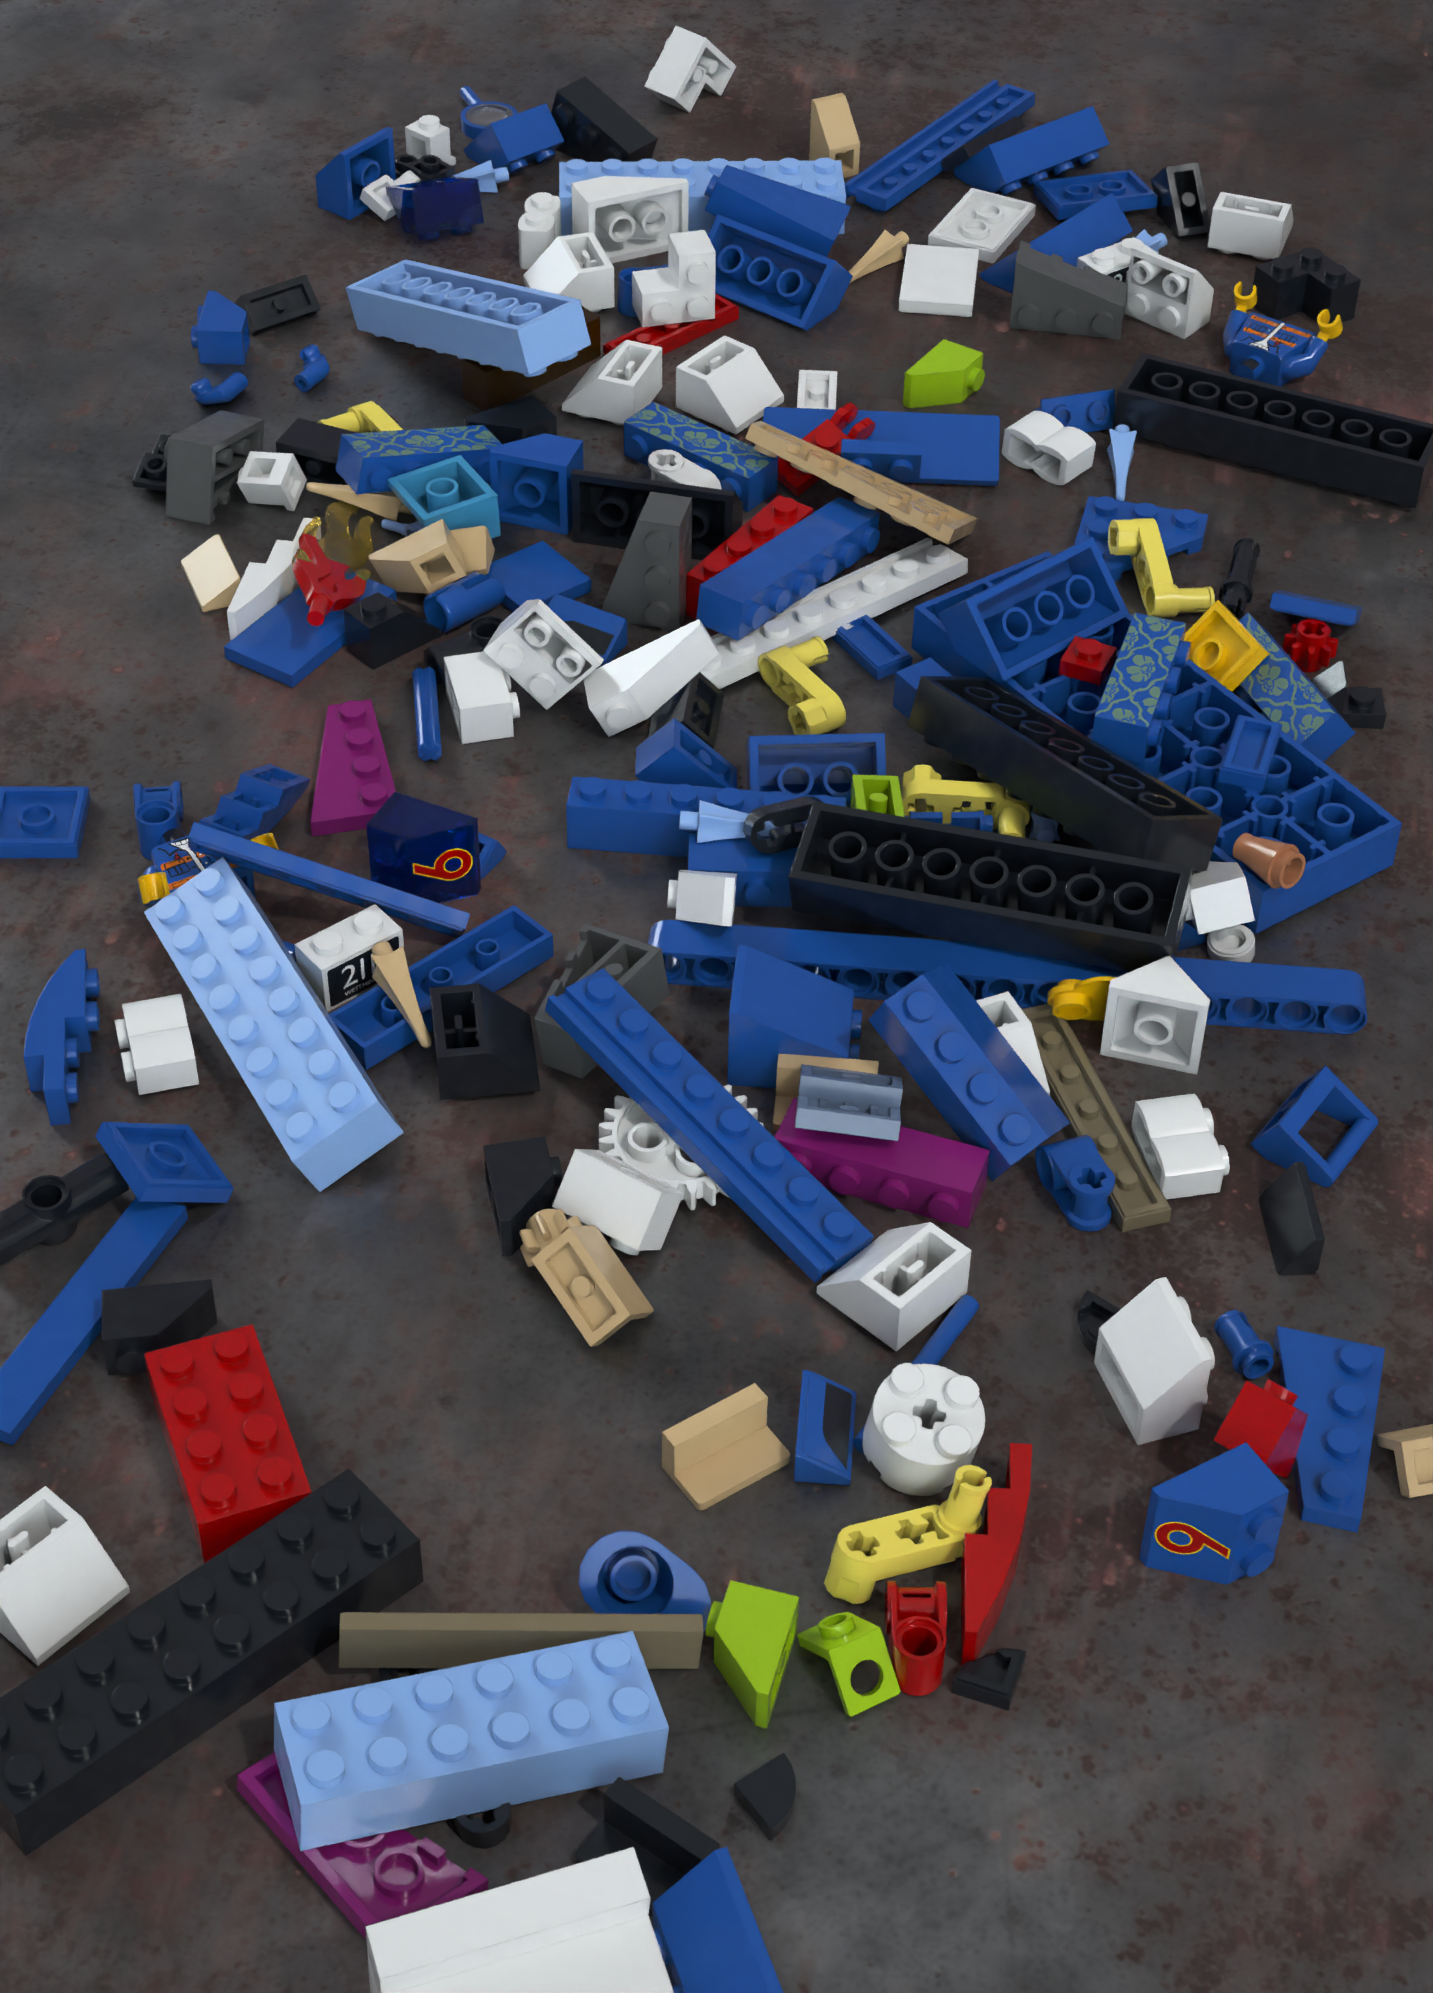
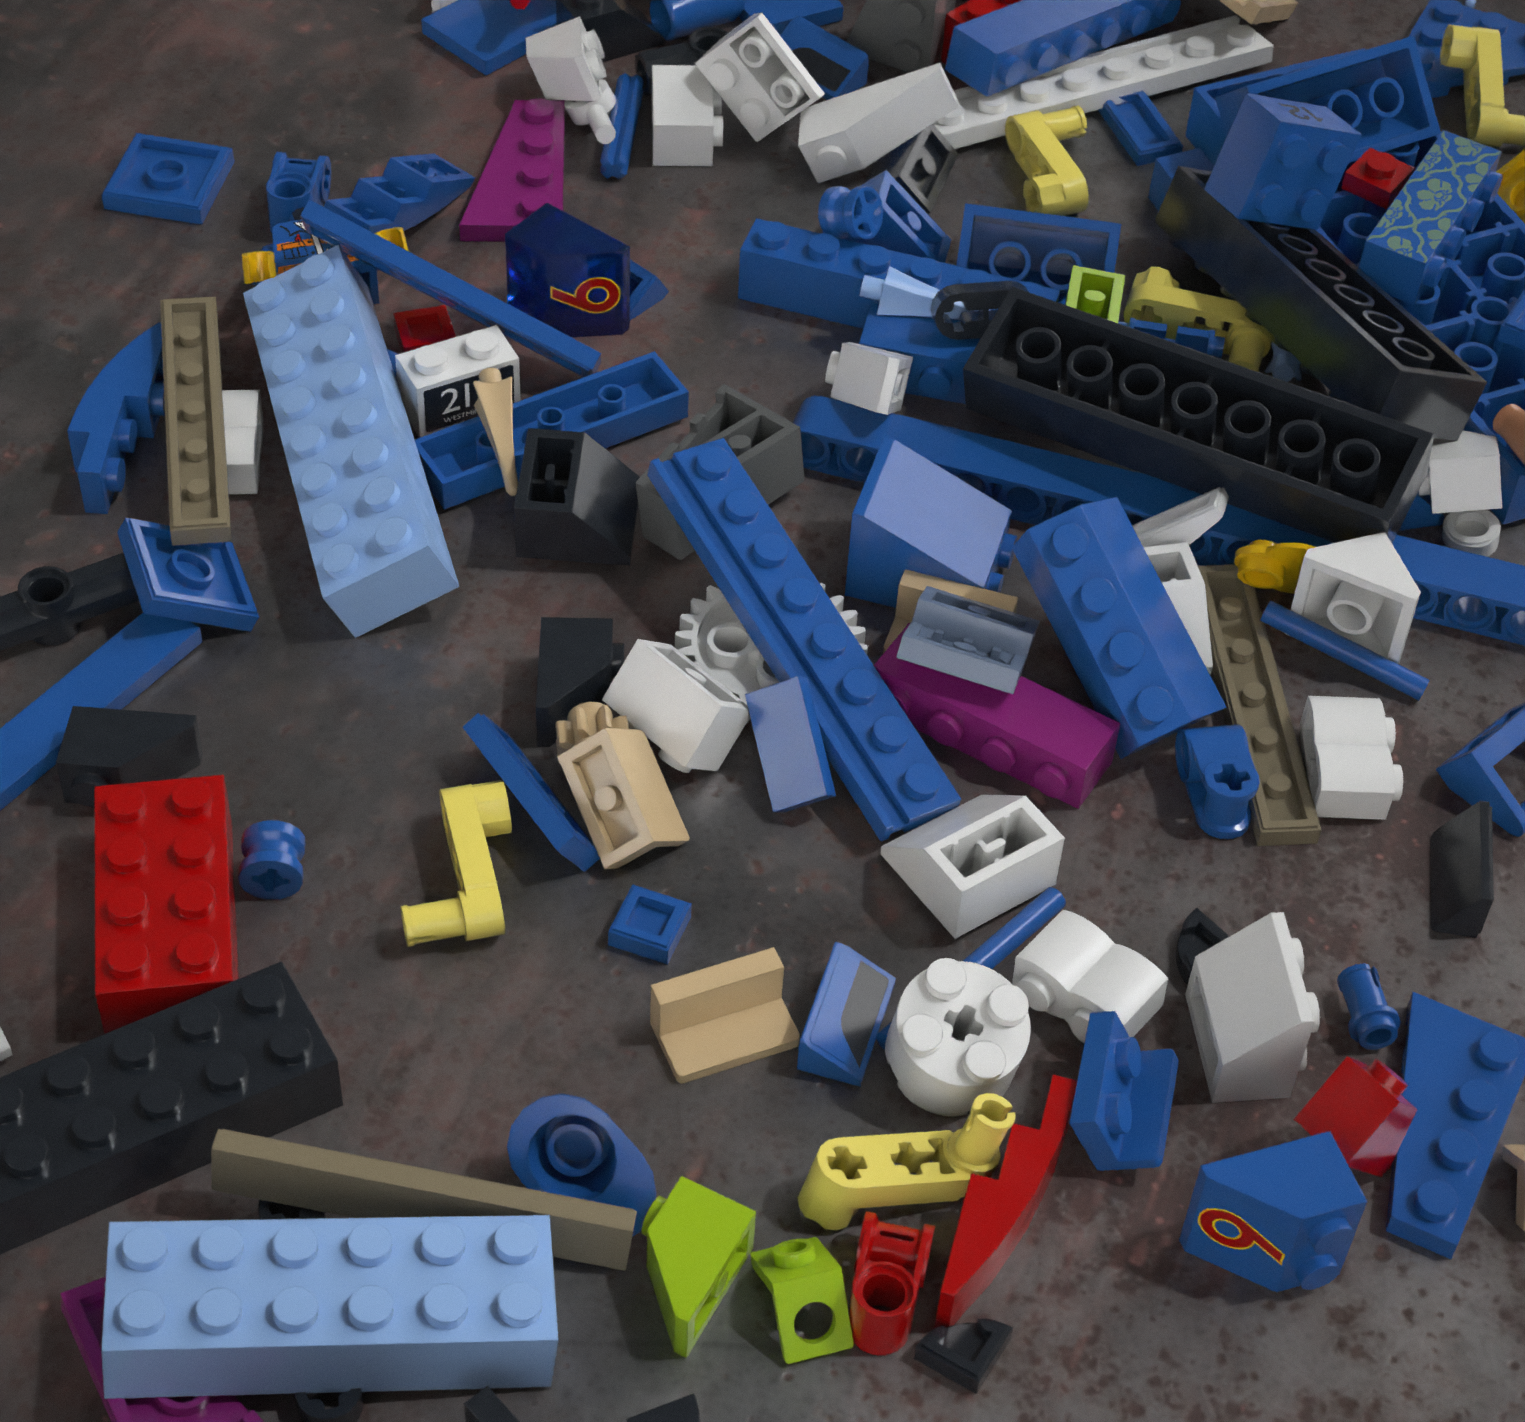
camera: 10 degrees right, 5 degrees up
none -> dark tan tile [160,297,232,546]
none -> blue wheel [238,820,306,900]
none -> red plate [393,305,456,353]
none -> light yellow beam [400,780,512,947]
none -> blue tile [463,713,600,872]
none -> white slope [526,16,607,101]
none -> white piece [565,79,616,144]
none -> blue tile [608,884,692,965]
none -> tile [745,676,836,813]
none -> blue wheel [818,186,883,240]
none -> white brick [1012,910,1168,1043]
none -> blue bracket [1069,1011,1179,1171]
none -> white slope [1132,487,1229,547]
none -> blue brick [1204,93,1362,230]
none -> blue bar [1260,600,1430,701]

